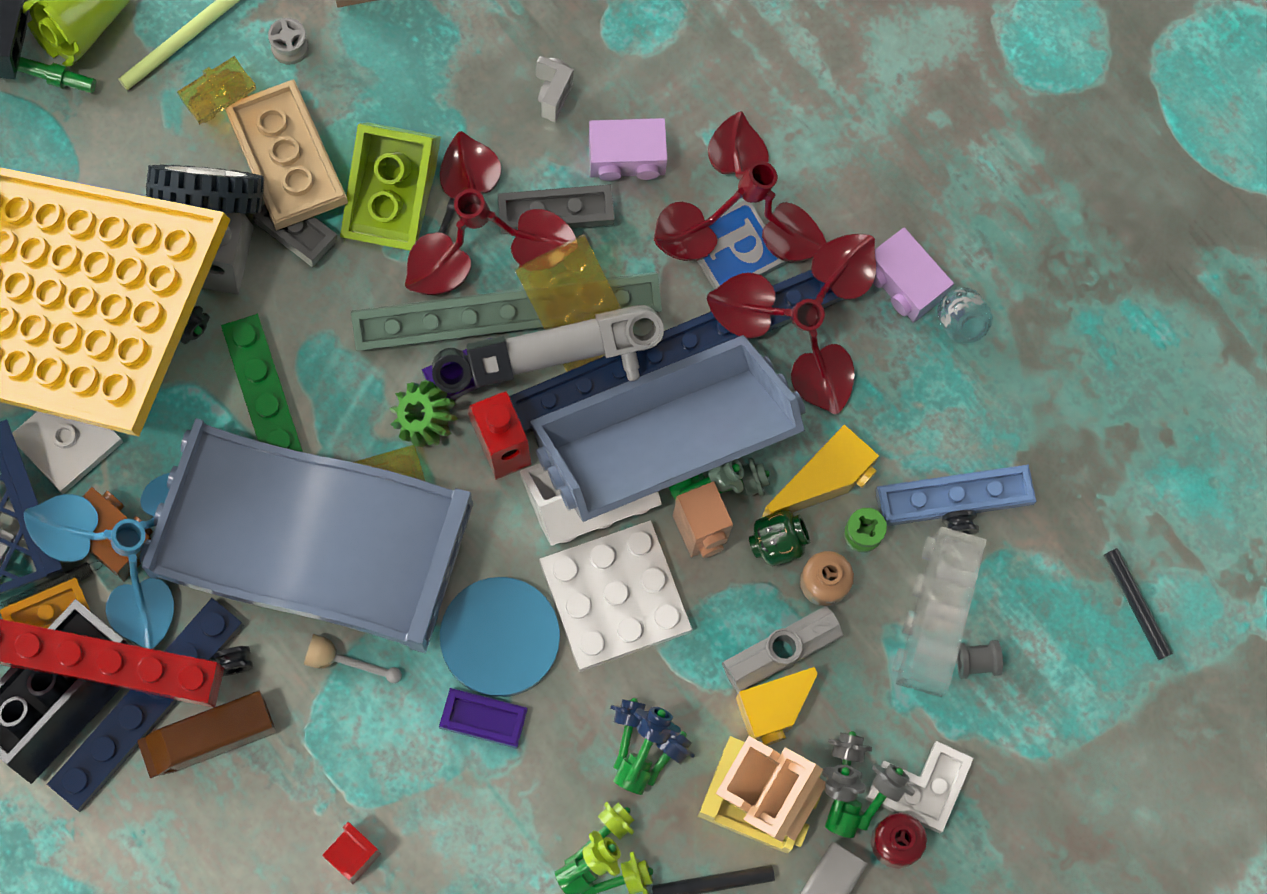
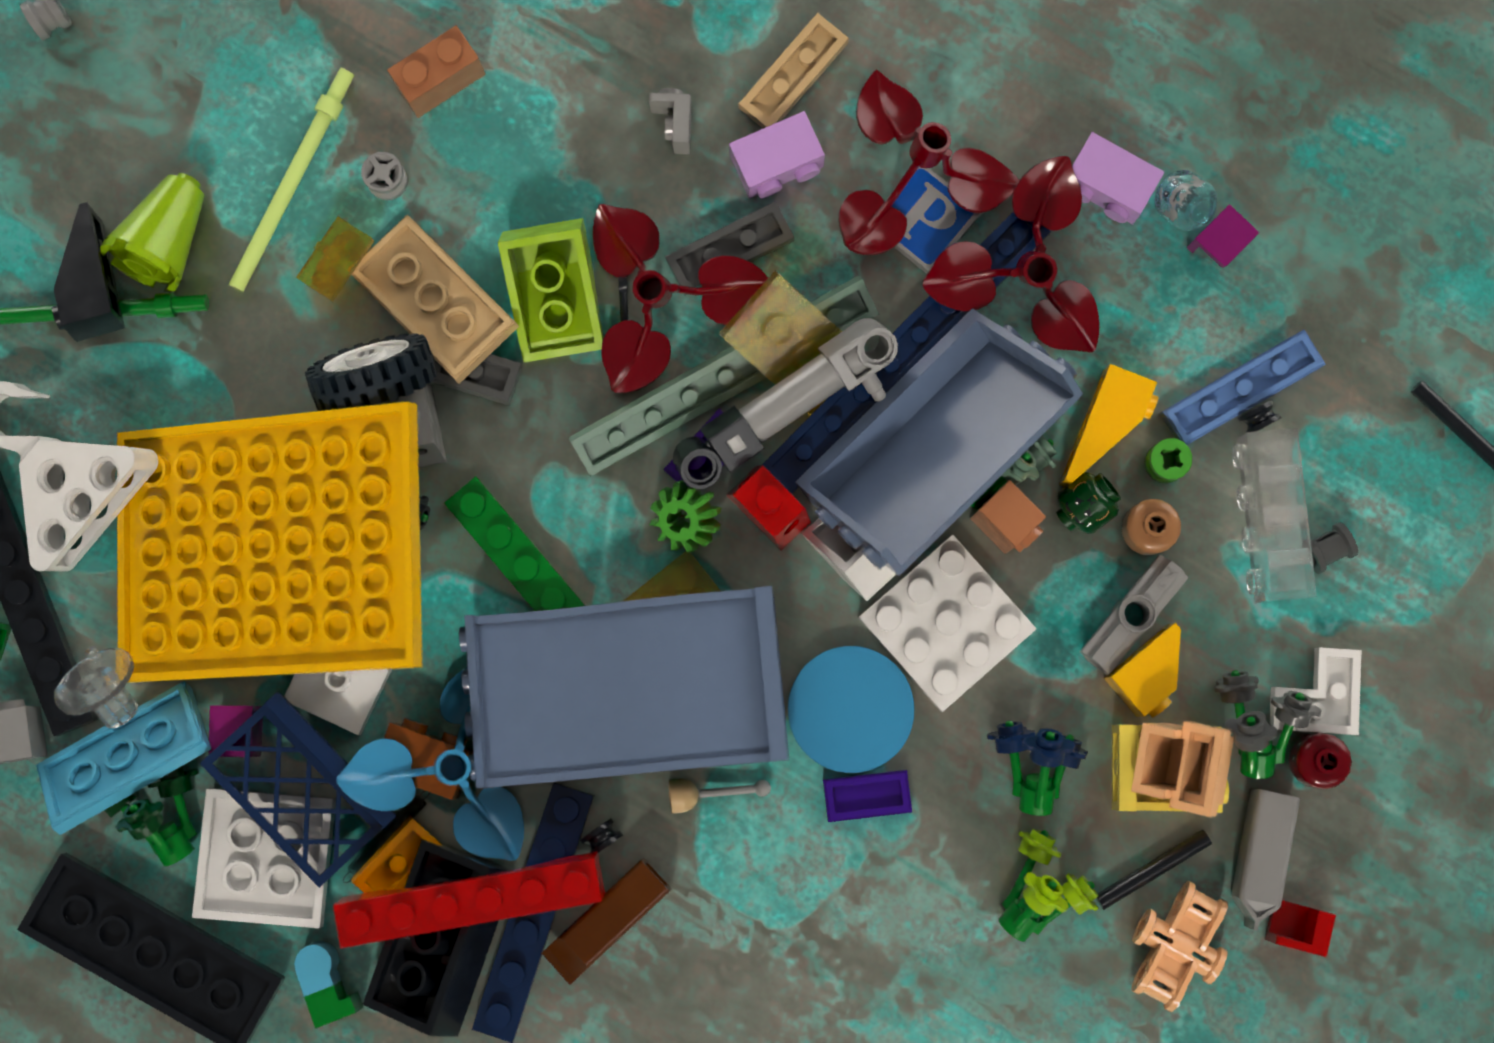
camera: 10 degrees left, 10 degrees up
red panel [322,822,381,884] -> none
none -> tan plate [738,13,849,128]
none -> magenta panel [1187,204,1260,268]

